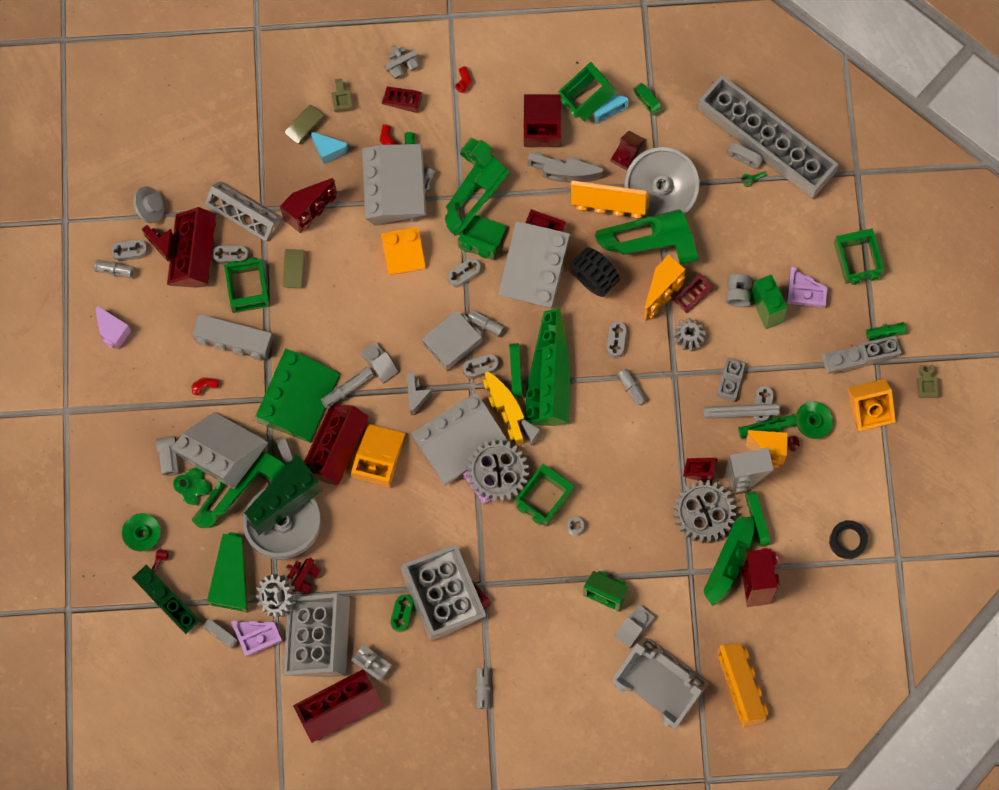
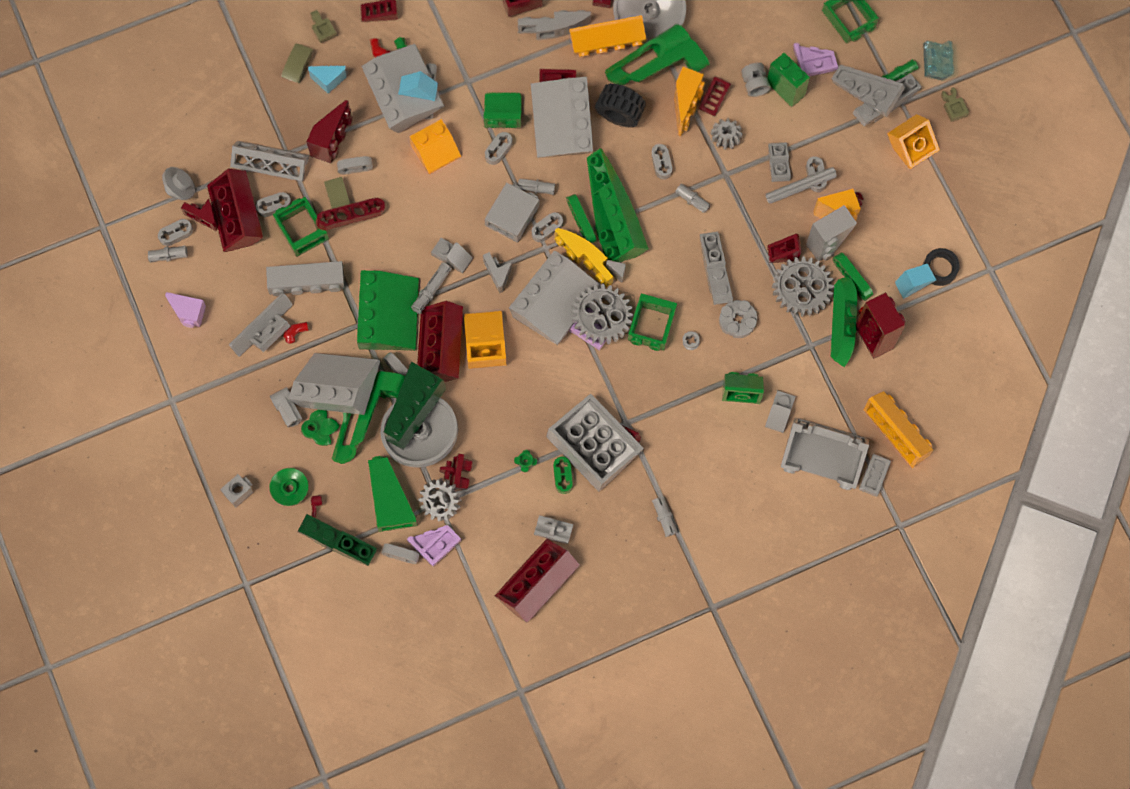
camera: 25 degrees left, 0 degrees up
light grey slope [283,593,350,677] -> none
green panel [445,138,510,236] -> none
green pin [738,414,796,439] -> none
green dish [795,401,833,439] -> none
none -> light grey brick [220,474,253,508]
none -> light grey bracket [229,293,292,357]
none -> dark red beam [316,198,385,230]
none -> light grey beam [337,156,373,174]
none -> medium azure slope [398,71,438,101]
none -> green plate [514,450,537,473]
none -> light grey slope [700,232,733,305]
none -> light grey plate [719,300,757,338]
none -> light grey wing [832,64,905,117]
none -> light grey plate [859,454,891,497]
none -> medium azure slope [895,264,936,299]
none -> clear light blue bracket [923,40,954,81]

